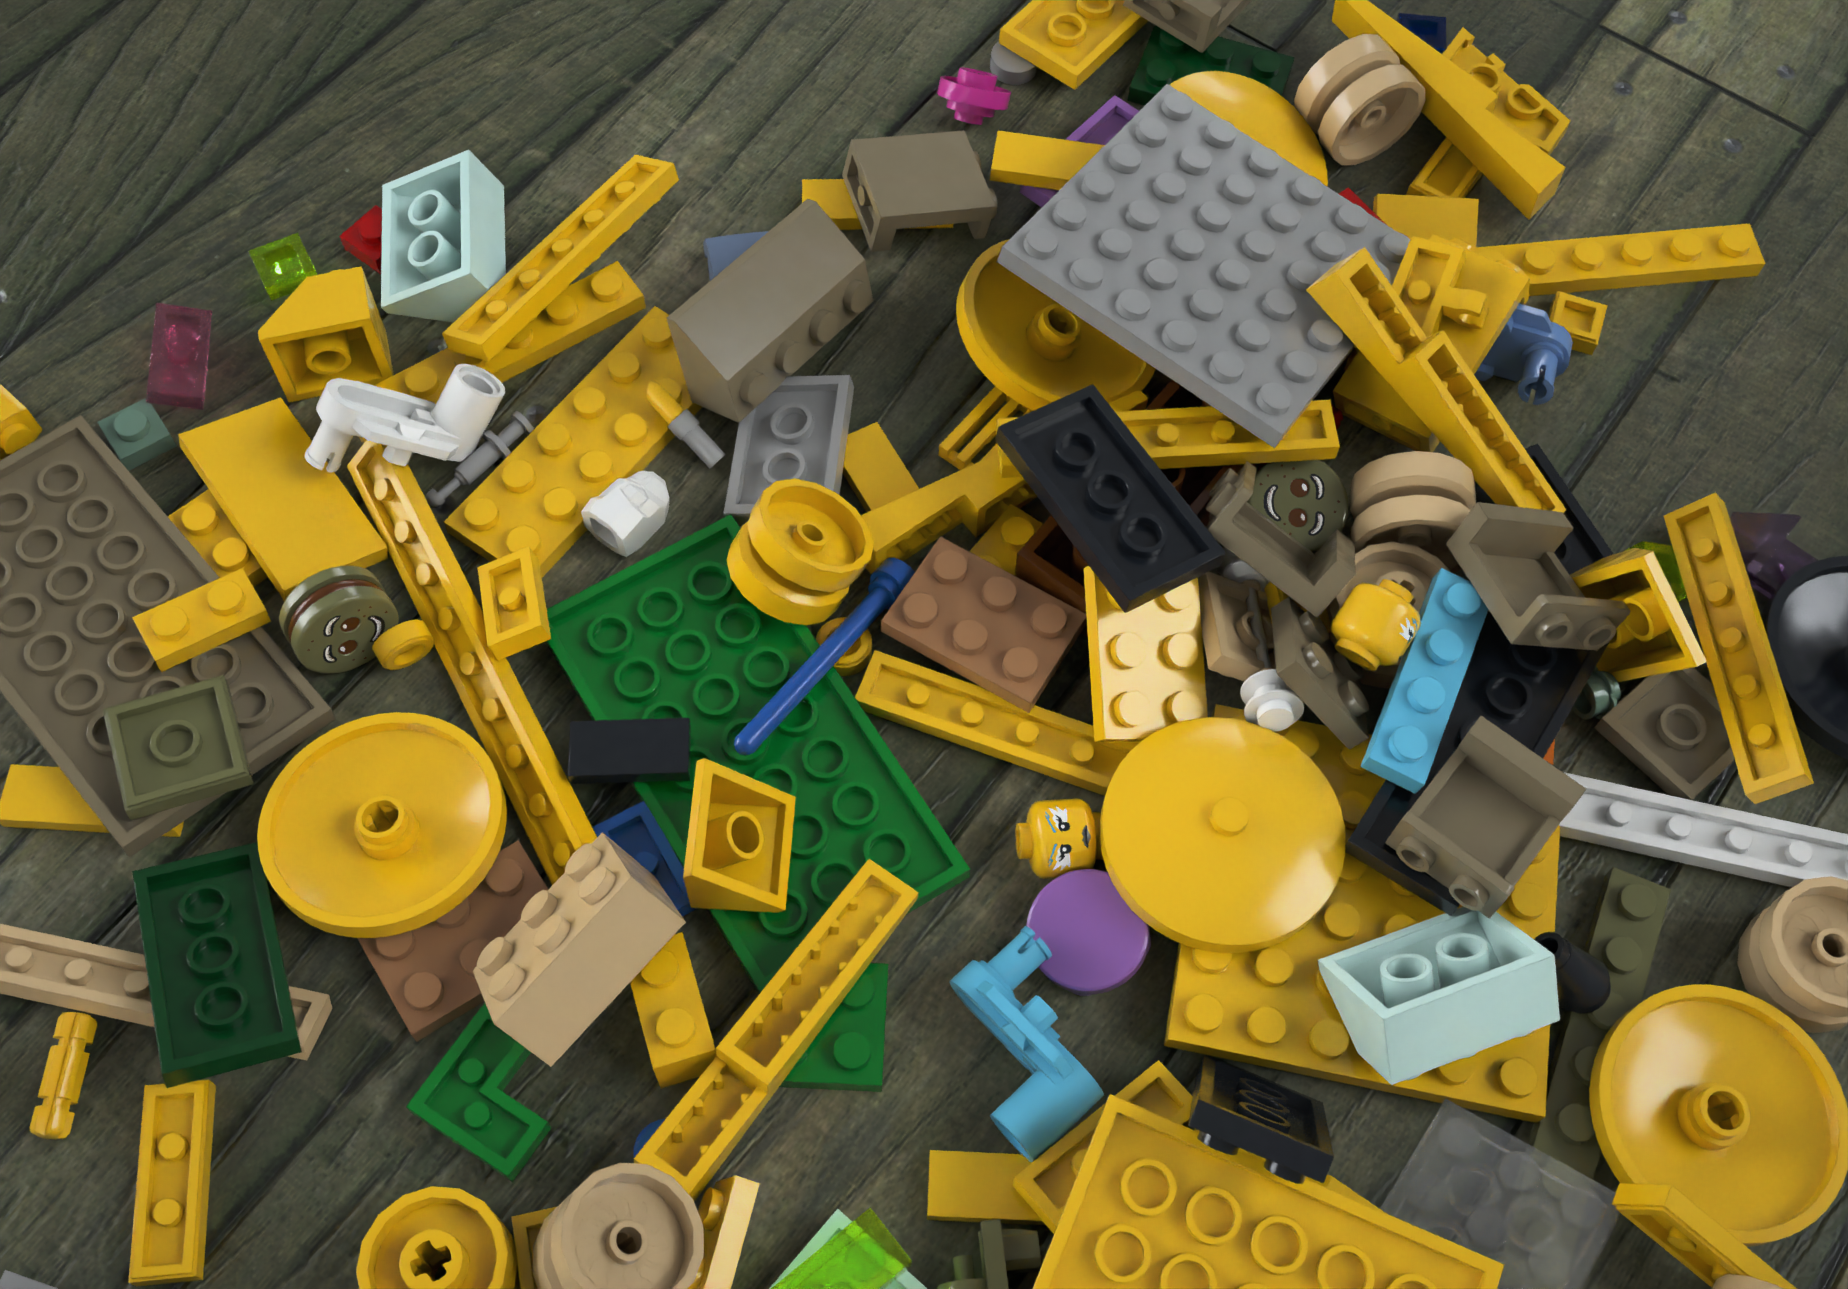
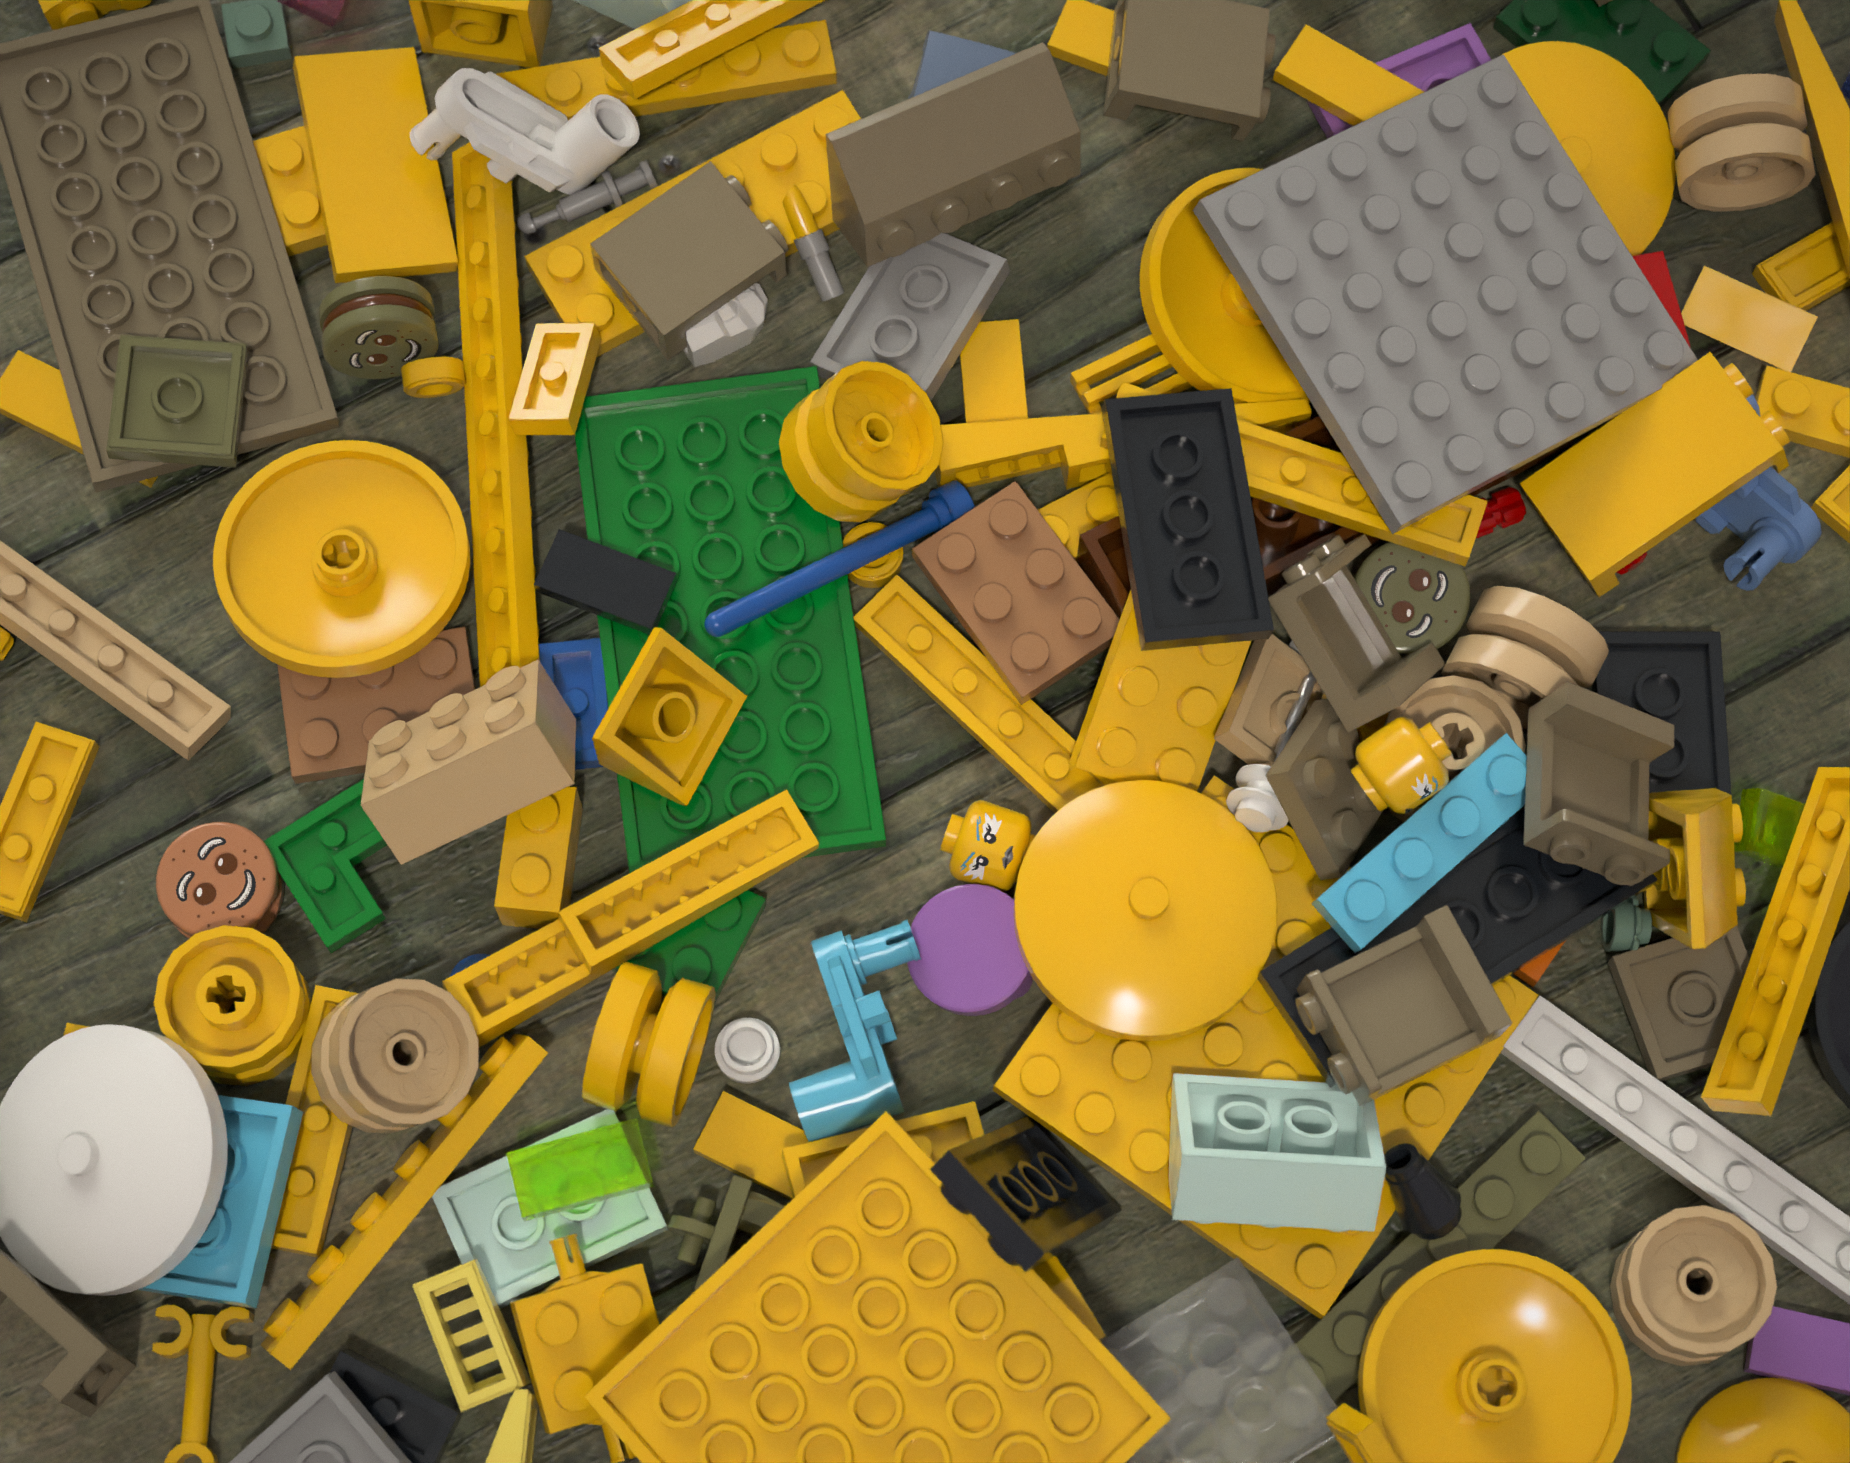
camera: 25 degrees right, 10 degrees up
yellow plate [132,568,271,672] -> none
dark green plate [132,842,302,1088] -> none
yellow slope [1306,247,1566,513] -> none
yellow plate [1392,236,1489,338] -> none
none -> nougat head [156,822,284,939]
none -> yellow wheel [582,962,716,1128]
none -> dark tan panel [590,161,788,360]
none -> white plate [715,1018,780,1084]

